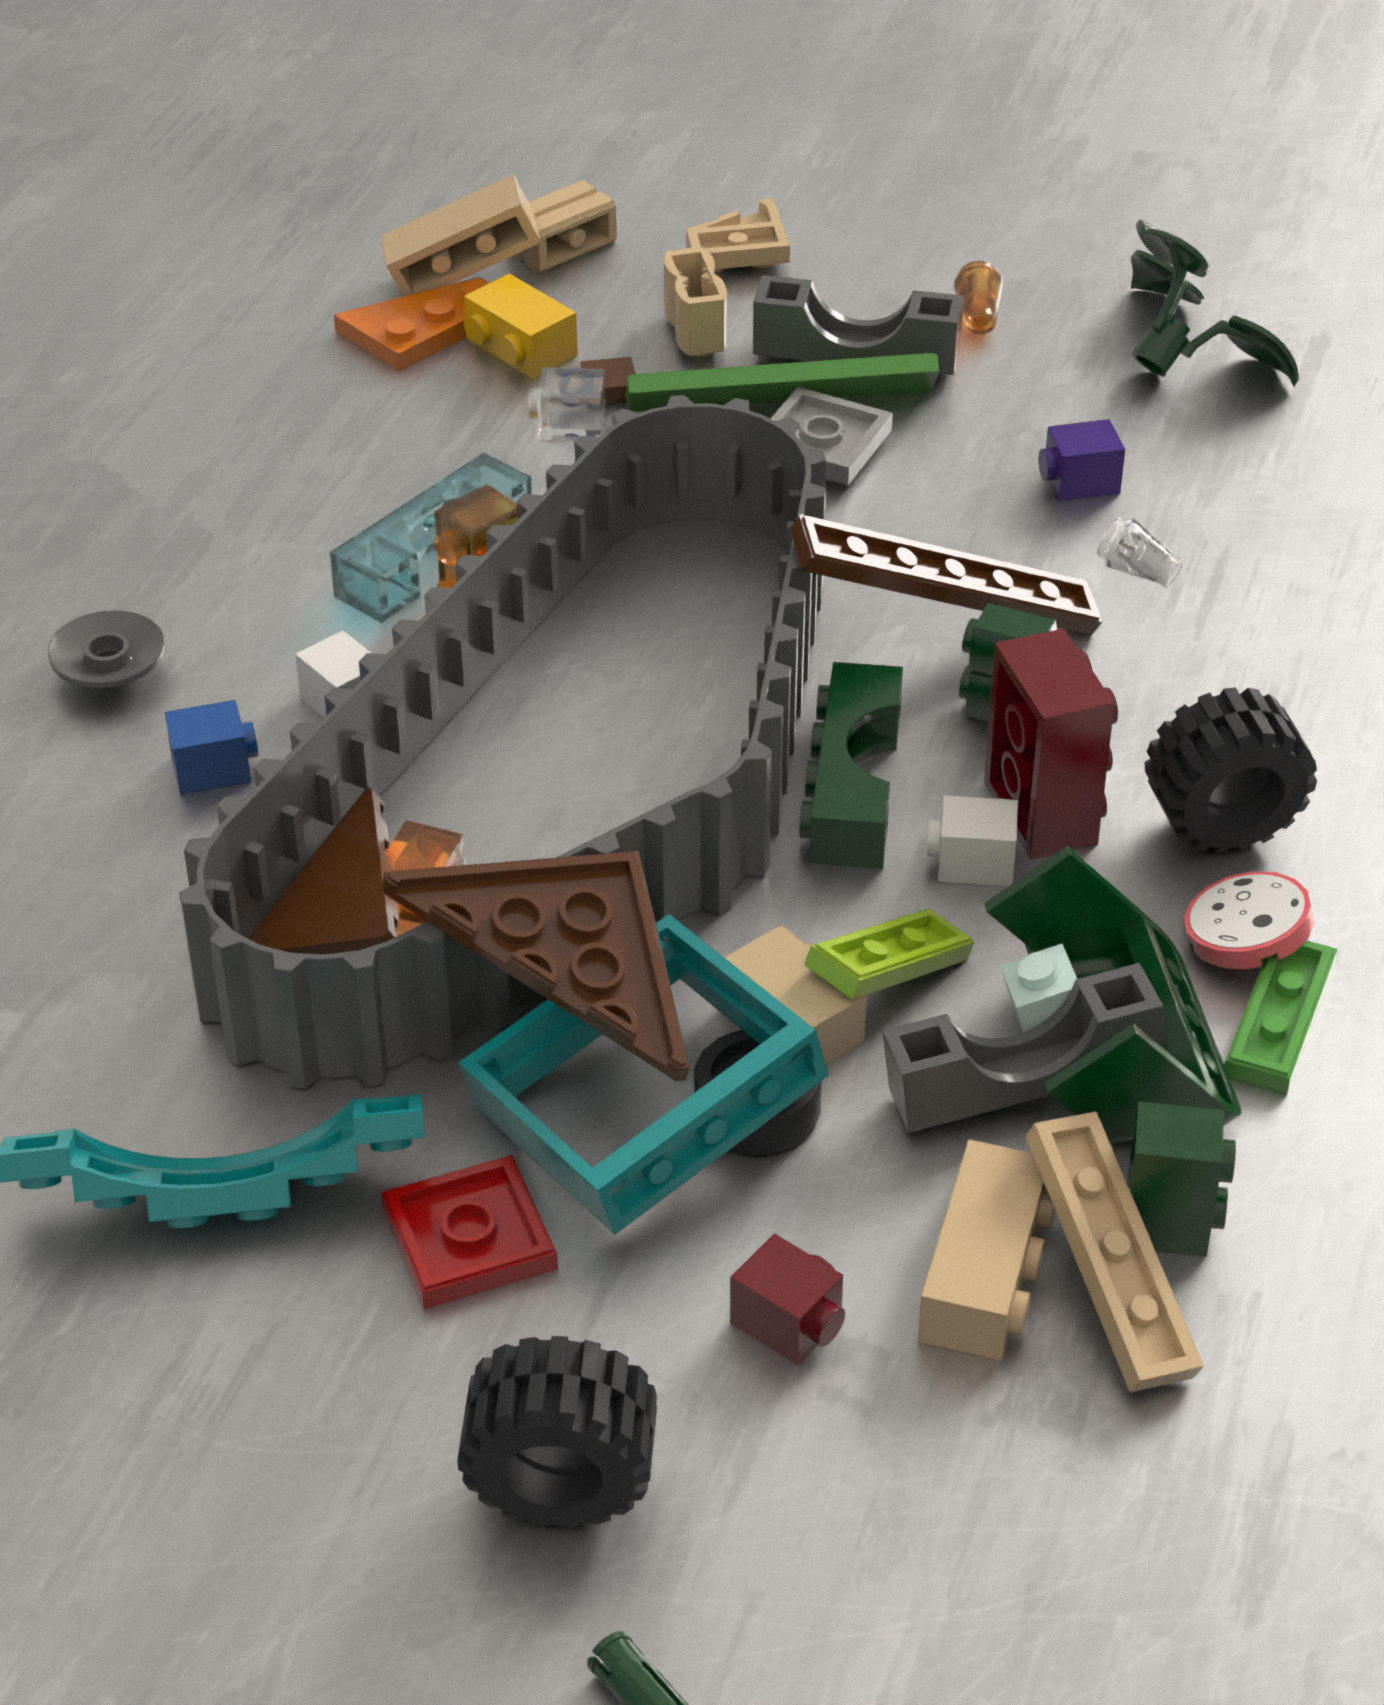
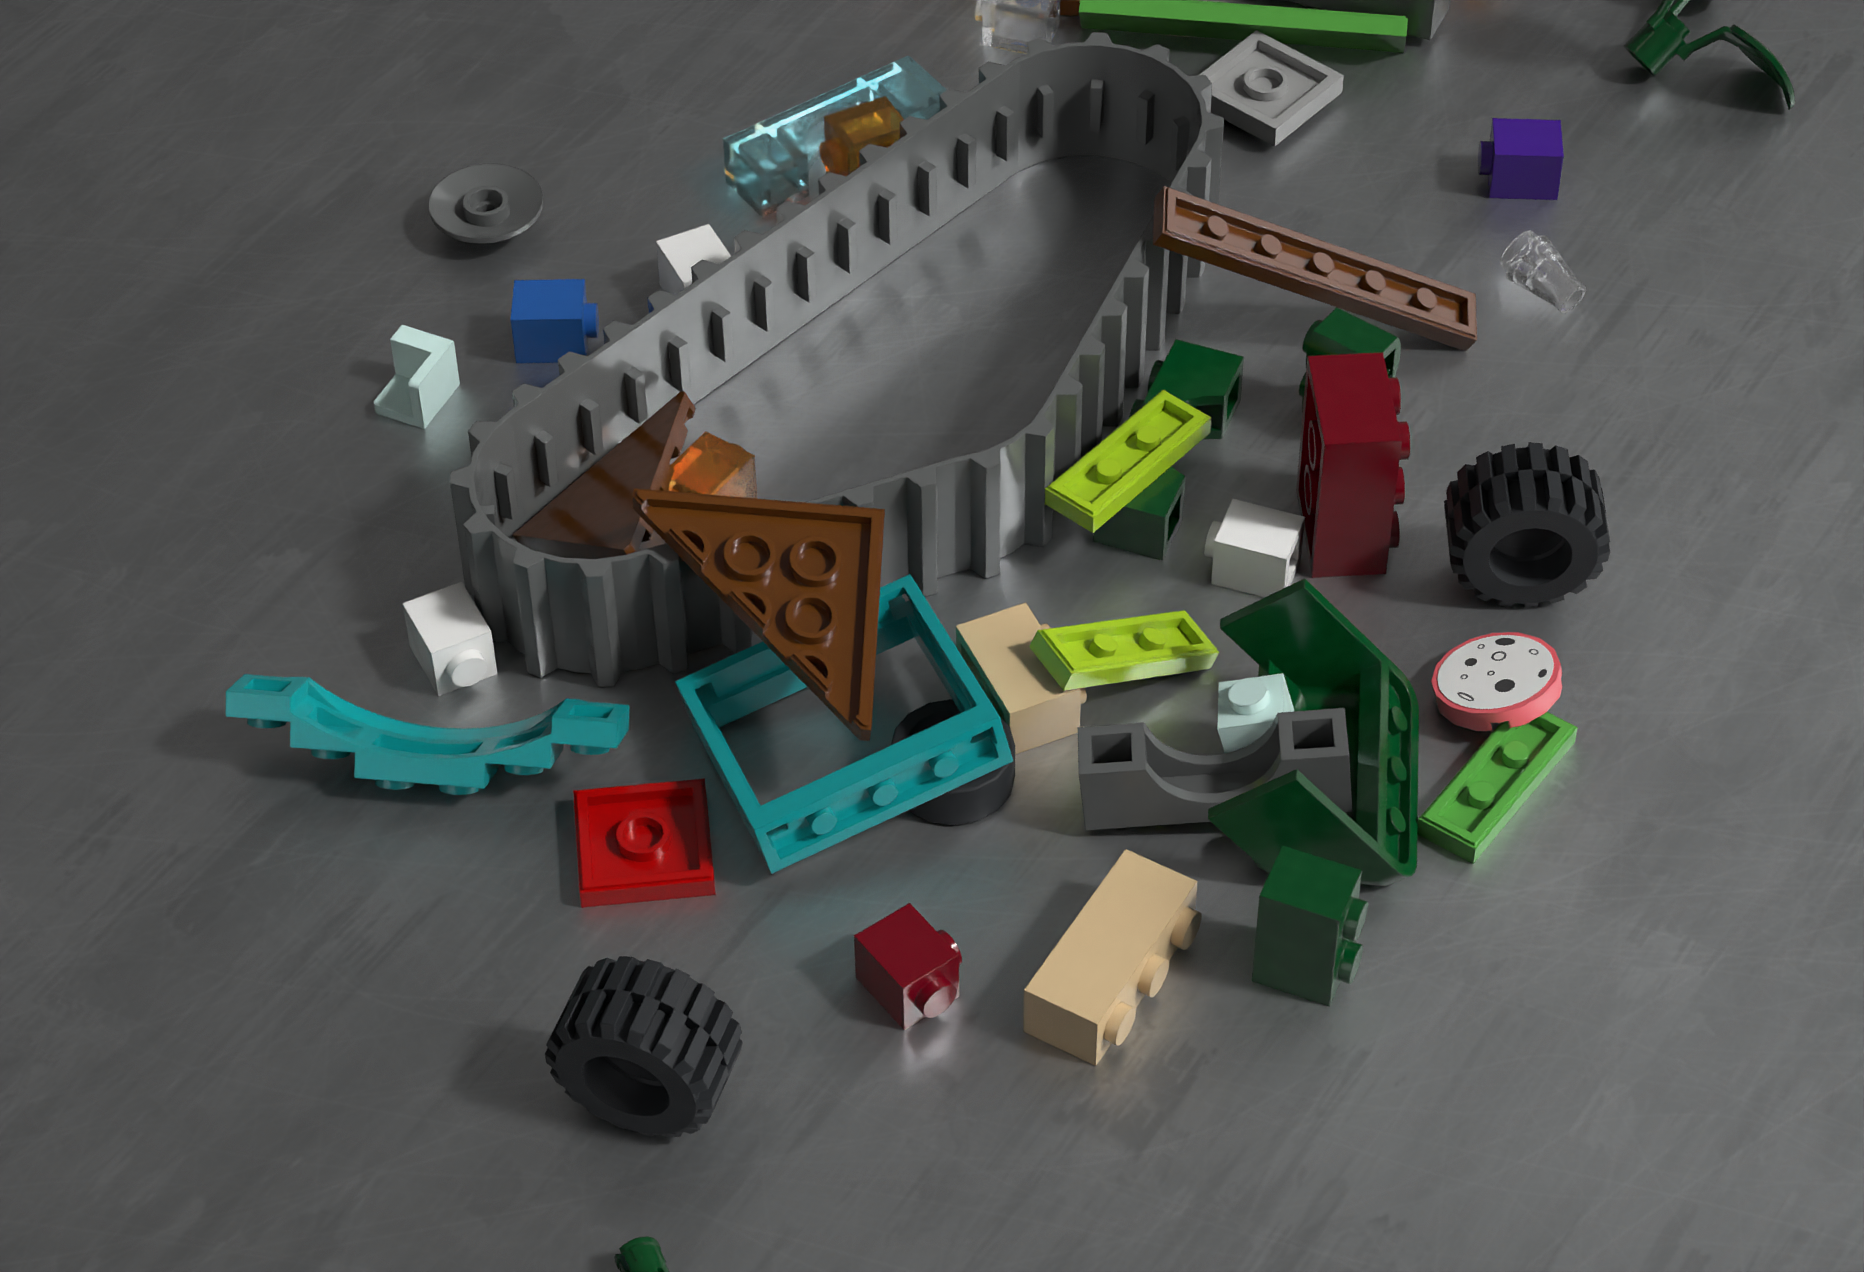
camera: 15 degrees right, 5 degrees up
tan plate [1025,1112,1204,1393] -> none
none -> light aqua panel [374,325,460,429]
none -> white brick [402,582,497,696]
none -> lime tile [1045,390,1211,533]

